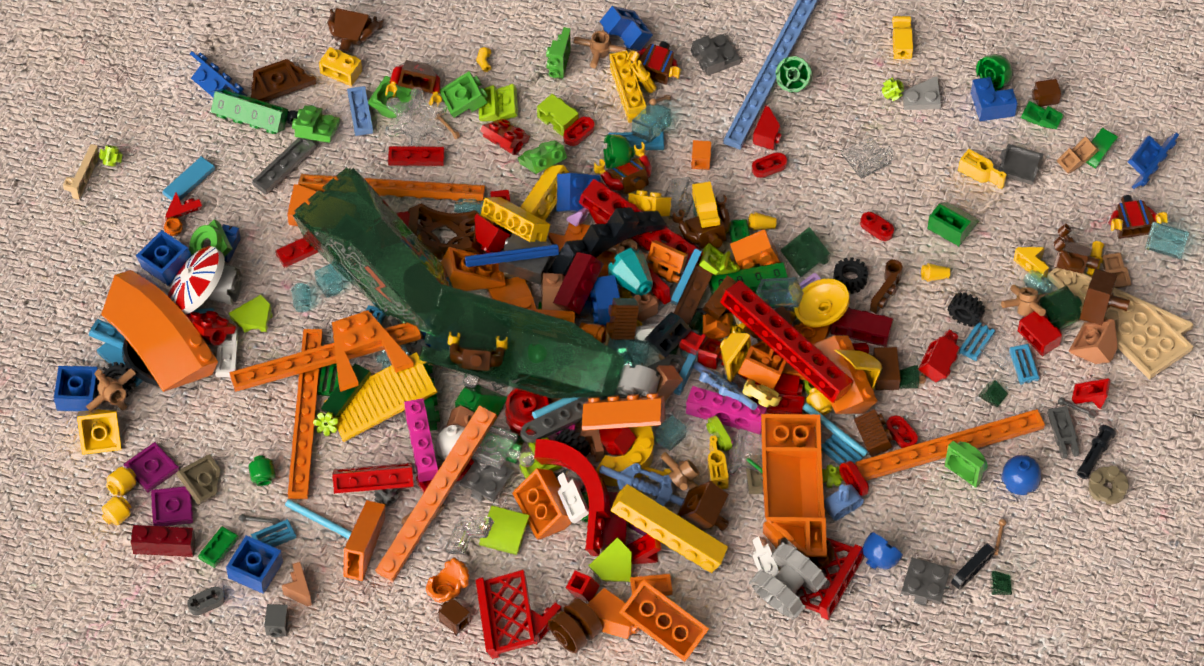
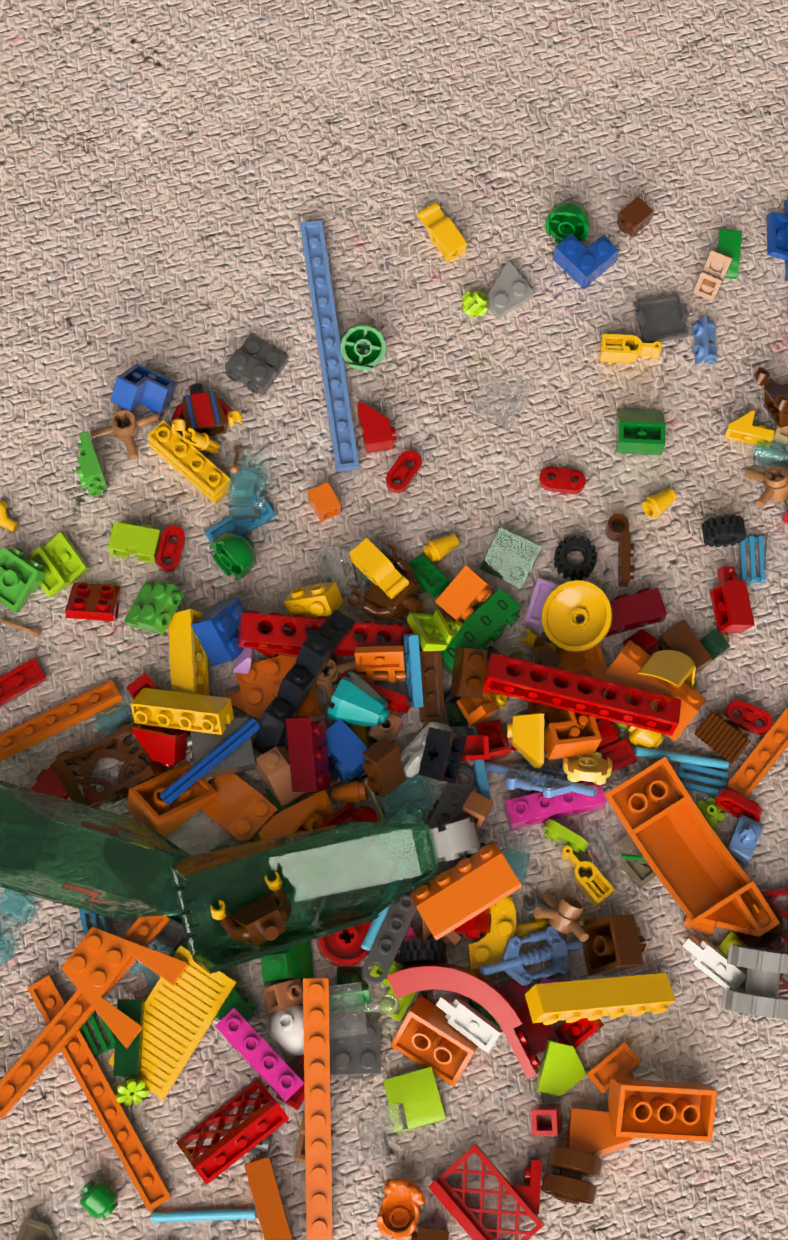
camera: 35 degrees left, 15 degrees up
torso [593,142,652,194] -> none
clear light blue brick [756,277,804,308] -> none
green slope [1020,101,1064,129] -> none
none -> medium blue hinge [692,315,718,366]

